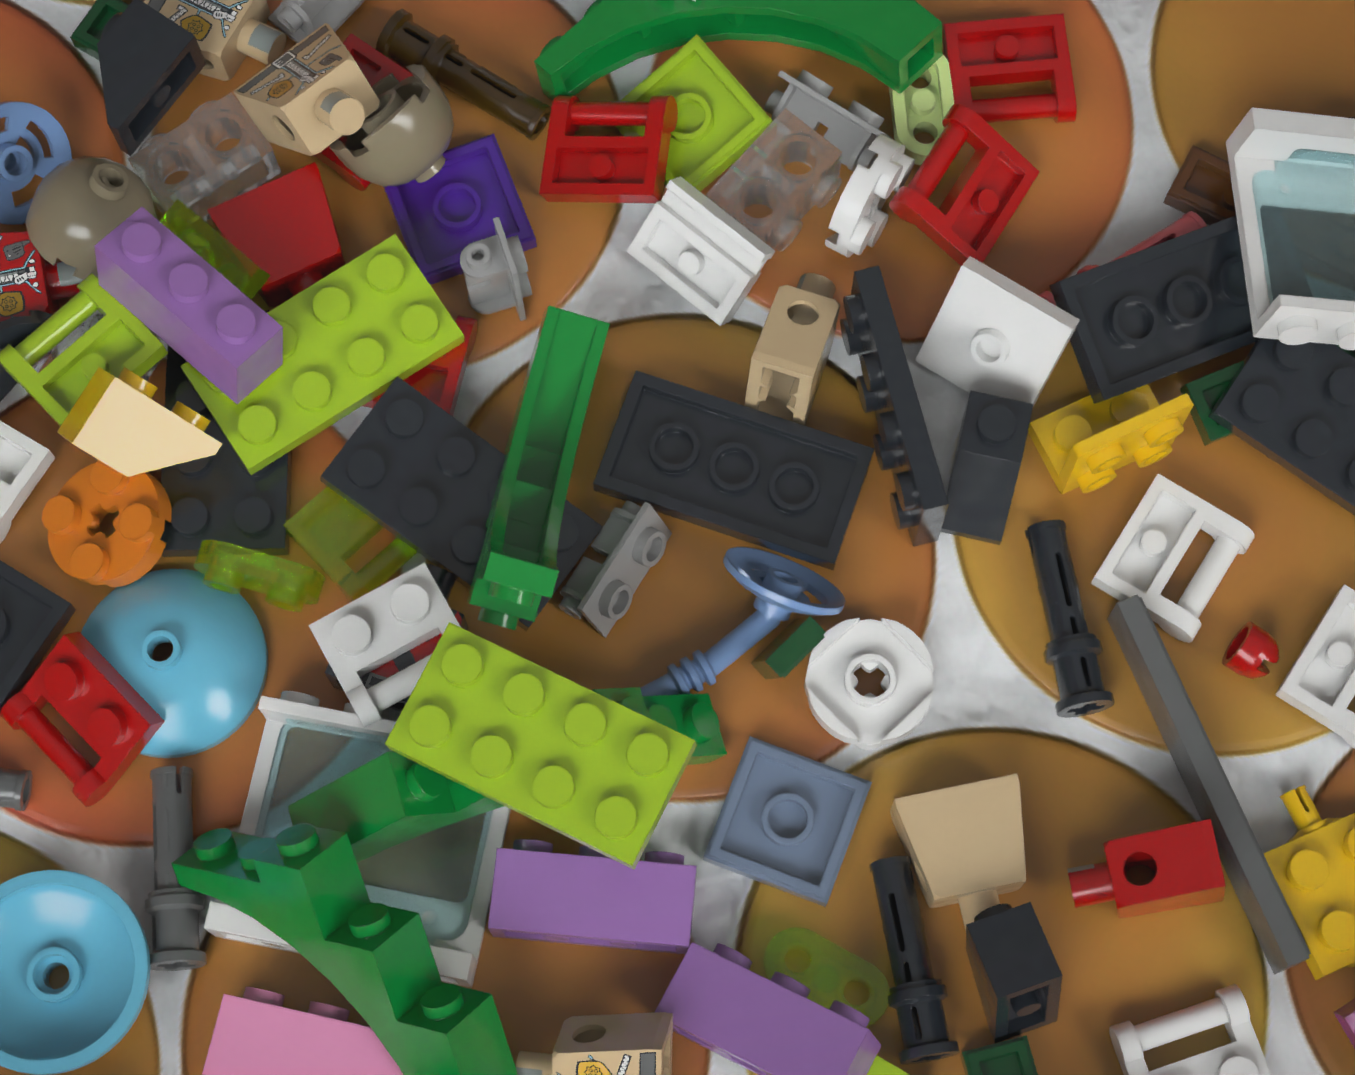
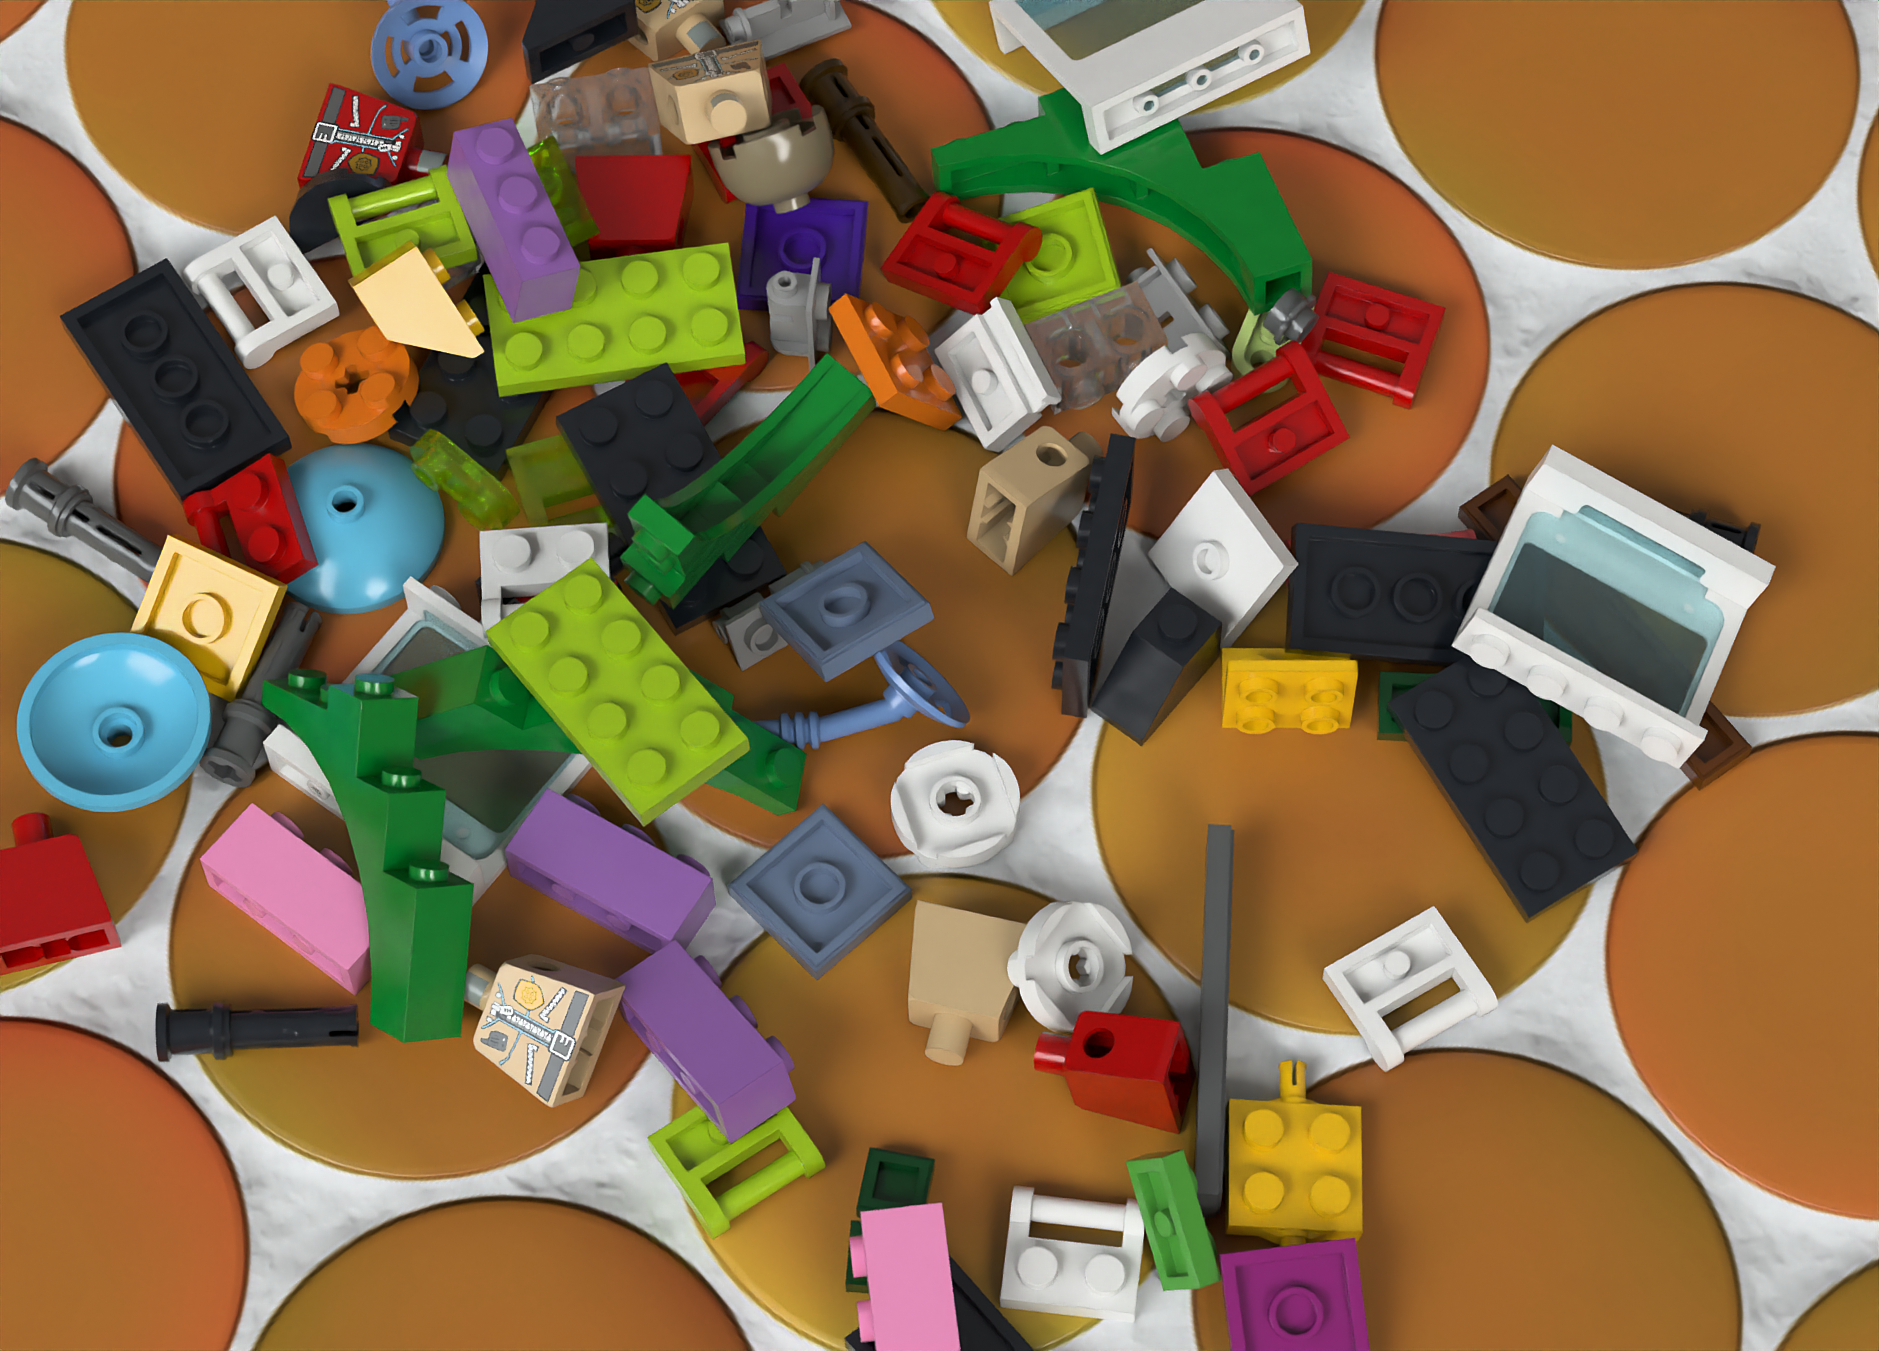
camera: 25 degrees right, 10 degrees down
dark tan cylinder [25,156,157,280] -> none
black plate [593,370,875,570] -> none
dark green tile [751,616,826,679] -> none
clear neon green plate [763,927,890,1028] -> none
black pin [869,856,960,1065] -> none
black slope [966,902,1063,1043] -> none
black pin [1025,520,1115,718] -> none
white plate [1091,474,1255,643] -> none
red hinge [1222,621,1279,679] -> none
none -> yellow plate [130,534,288,702]
none -> sand blue tile [759,541,934,682]
none -> orange plate [828,293,963,431]
none -> white plate [1007,901,1133,1033]
none -> bright green plate [1126,1150,1221,1291]
none -> dark grey plate [1263,287,1319,345]

